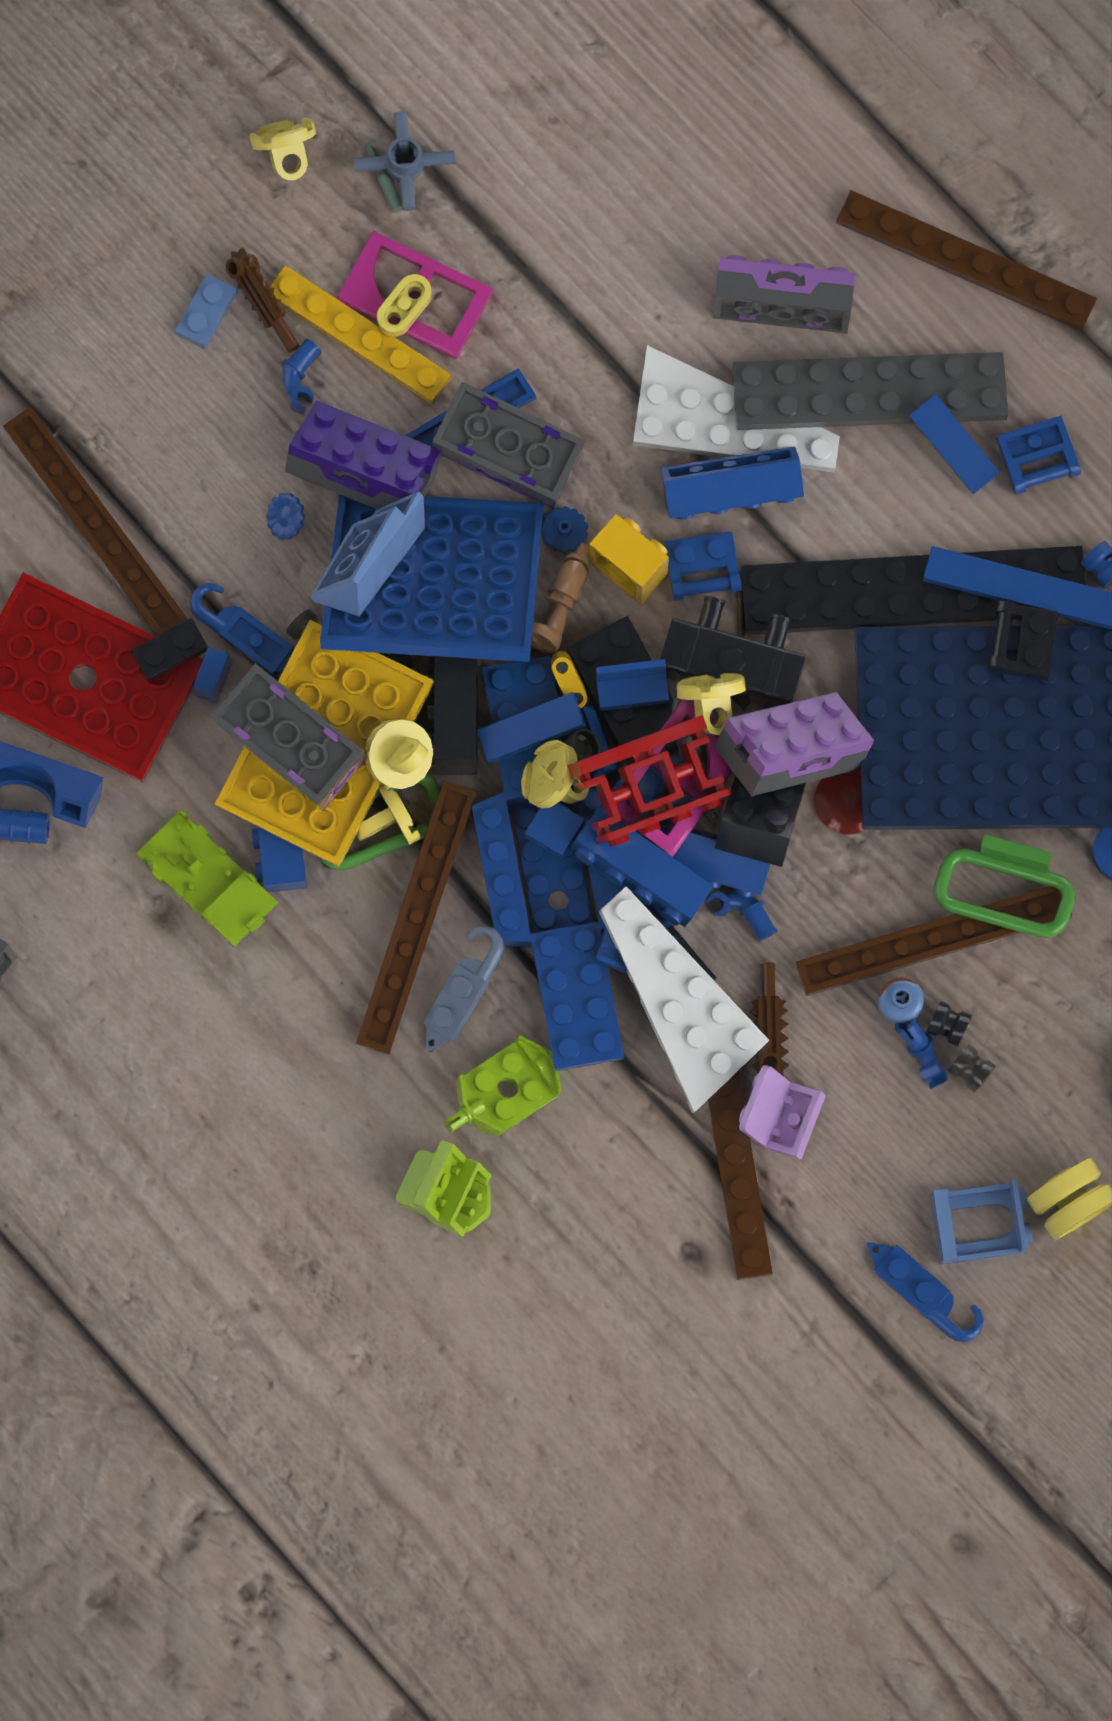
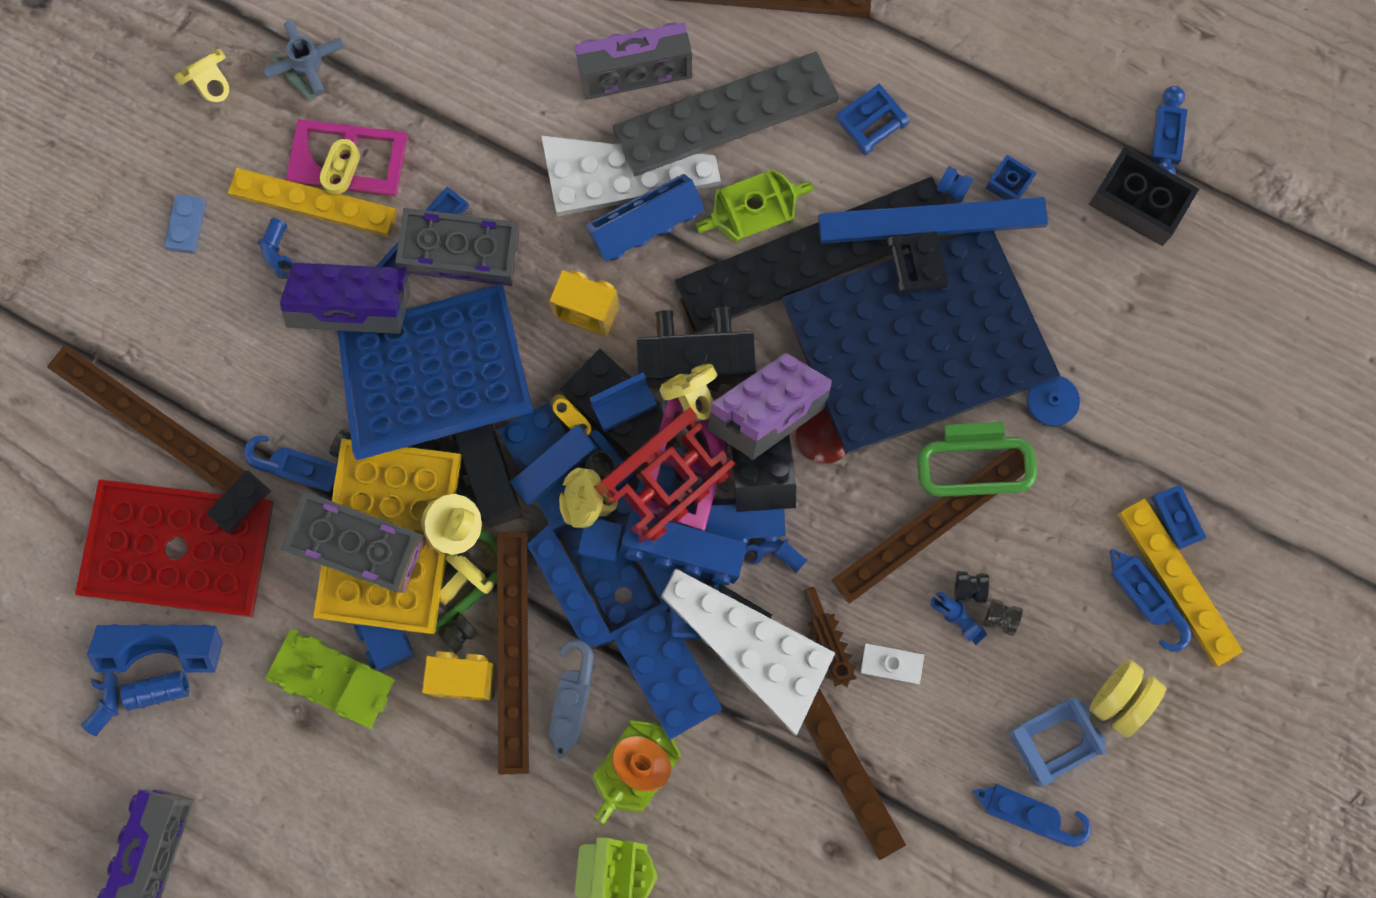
camera: 20 degrees left, 0 degrees up
blue piece [193,647,232,704] -> none
reddish brown piece [225,248,300,353] -> none
blue piece [266,493,305,540] -> none
medium blue slope [310,491,425,616] -> none
medium nougat piece [530,543,590,659] -> none
blue piece [542,506,588,553] -> none
blue plate [665,532,742,601] -> none
lavender bracket [739,1065,826,1160] -> none
medium blue head [877,977,924,1025] -> none
blue tile [908,394,1000,494] -> none
none -> yellow brick [422,651,496,702]
none -> pearl dark grey wheel [436,612,479,653]
none -> orange dish [612,736,671,792]
none -> lime plate [695,169,814,245]
none -> white plate [860,644,925,685]

